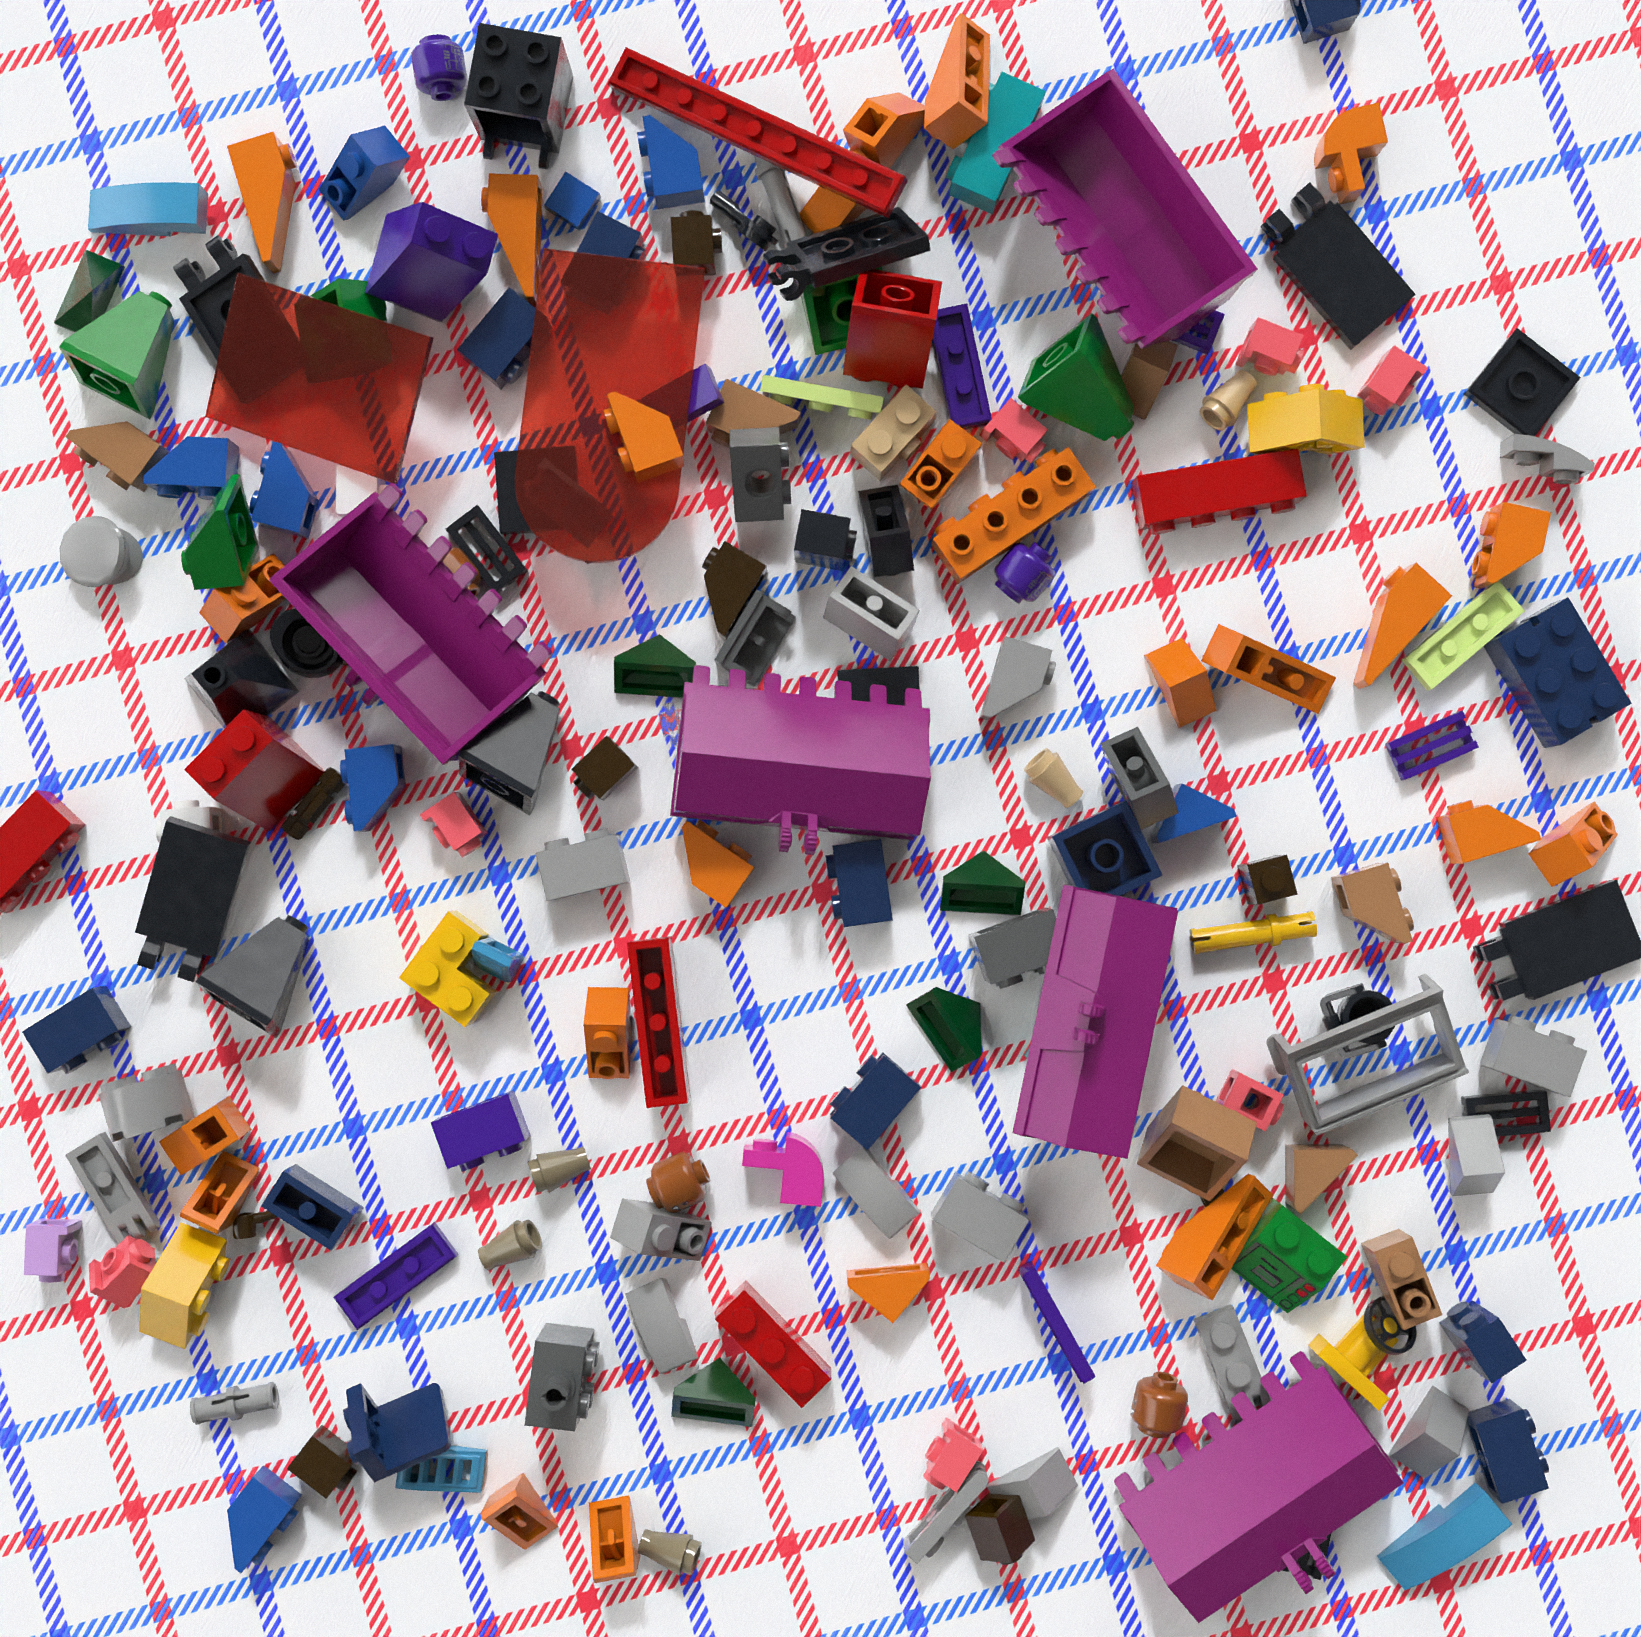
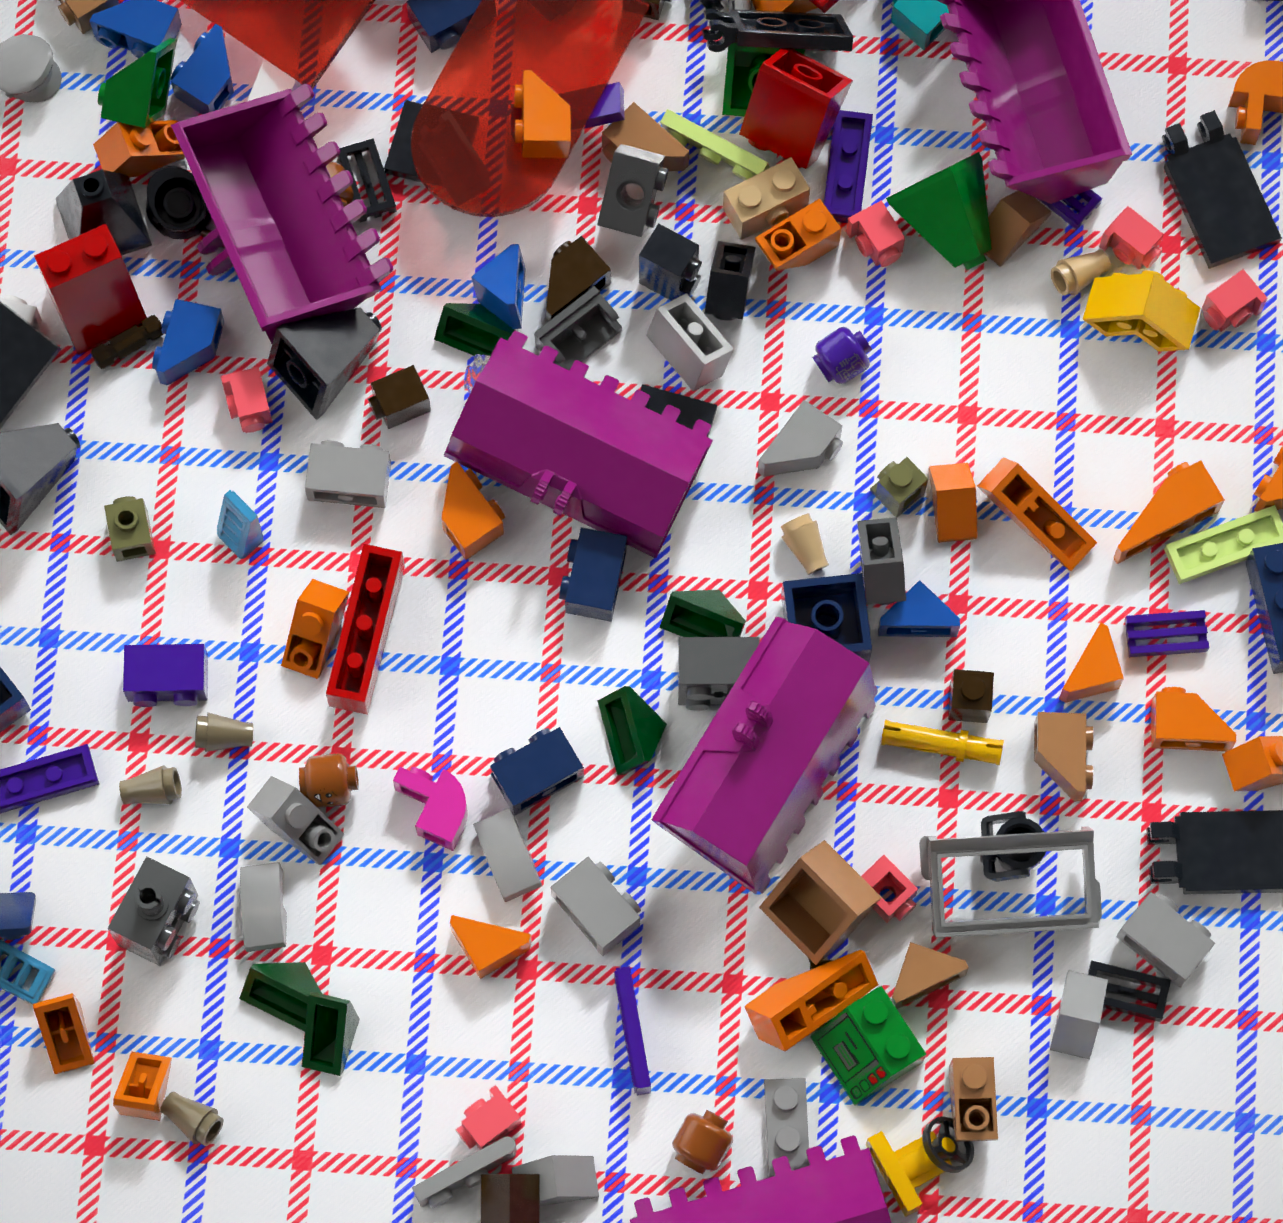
camera: 20 degrees right, 15 degrees down
yellow brick [399,910,497,1027] -> none
red brick [714,1280,832,1408] -> none
orange brick [931,447,1096,584] -> none
red brick [1131,448,1307,535] -> none
dark blue brick [1439,1300,1527,1383] -> none
none -> olive brick [104,496,156,562]
none -> dark green slope [302,991,360,1076]
none -> blue slope [471,244,526,329]
none -> olive brick [870,457,928,517]
none -> orange slope [1059,622,1124,703]

